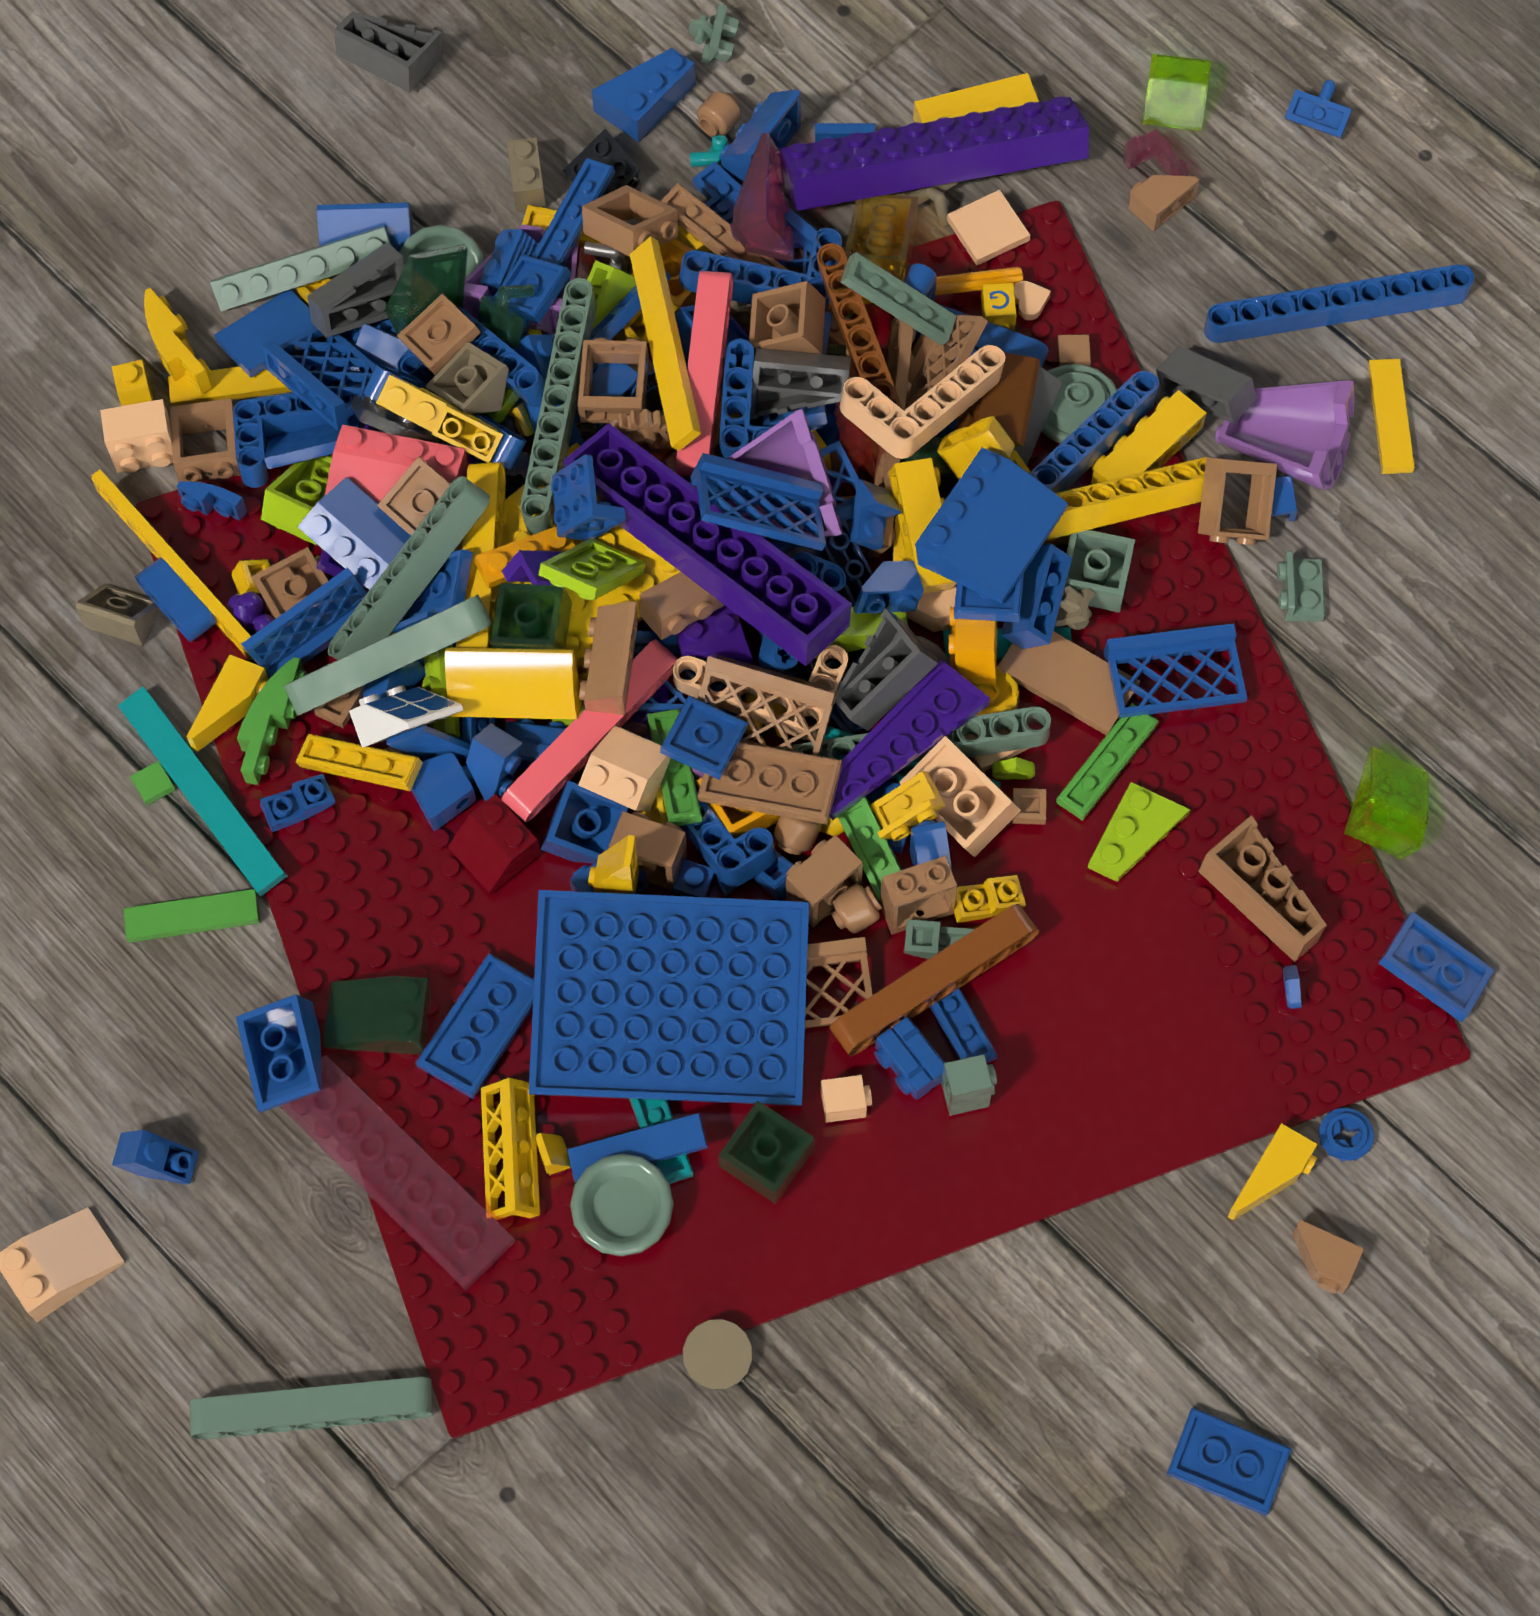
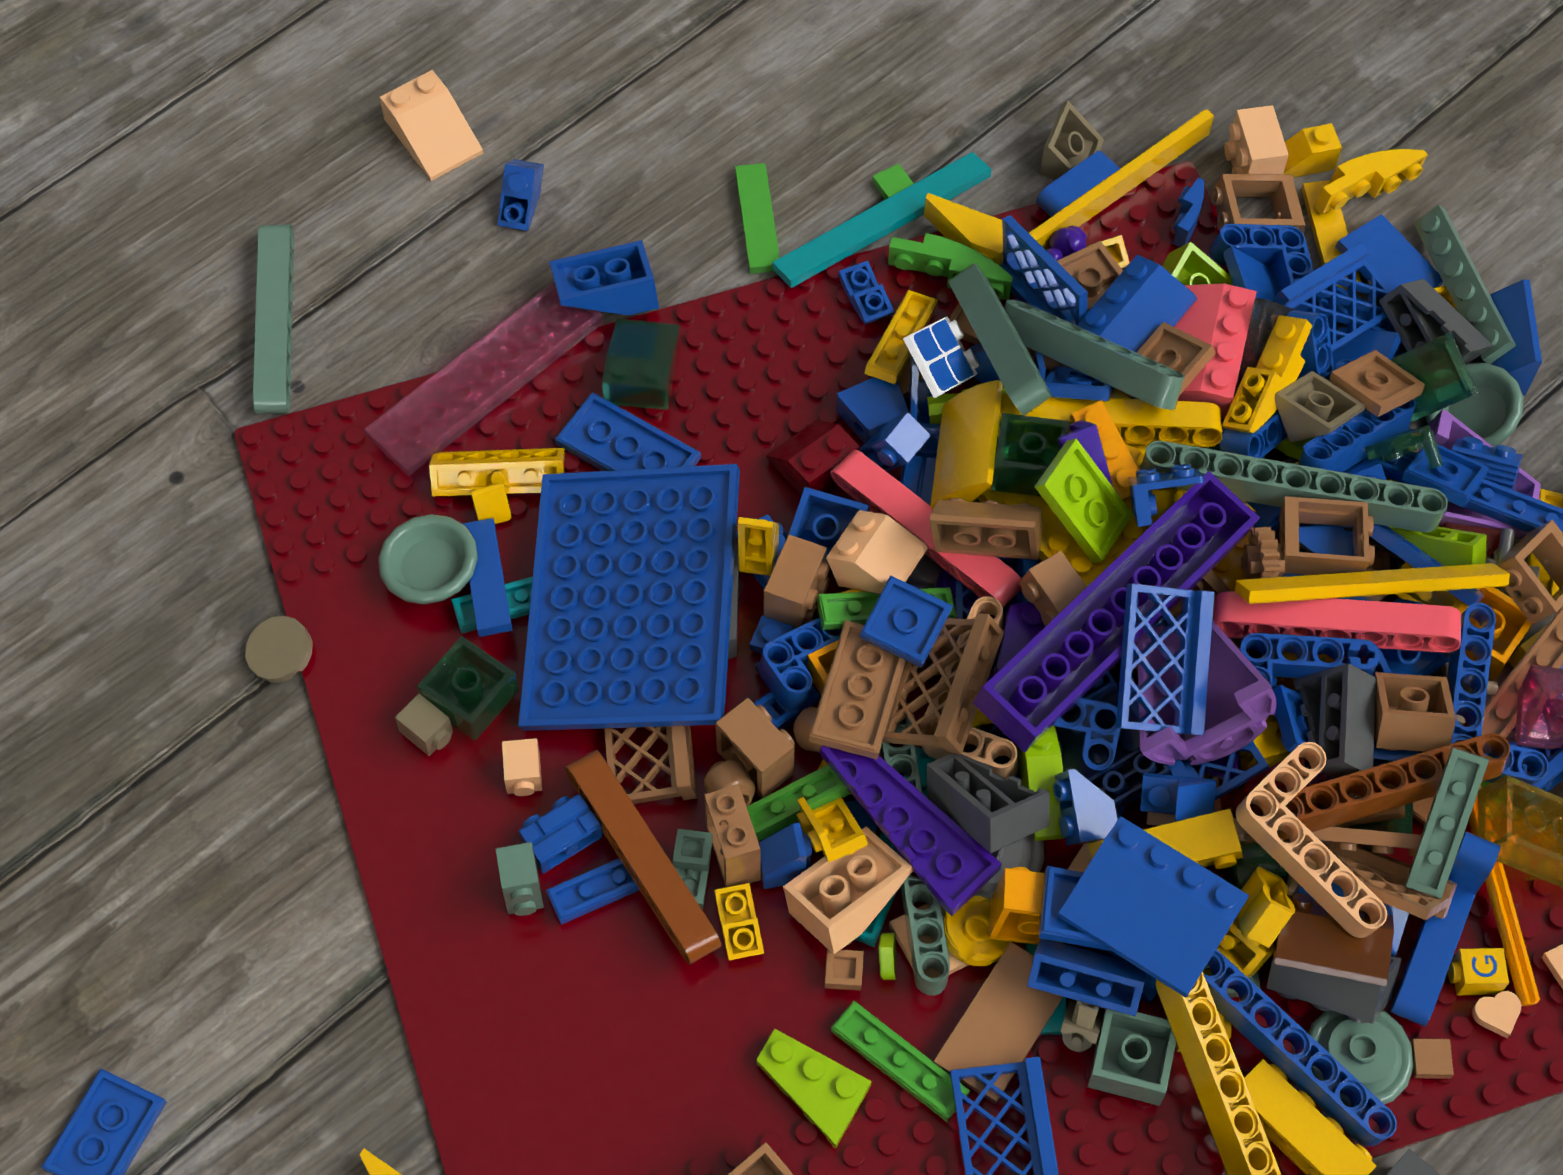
camera: 90 degrees right, 5 degrees down
none -> dark tan brick [395,693,453,756]

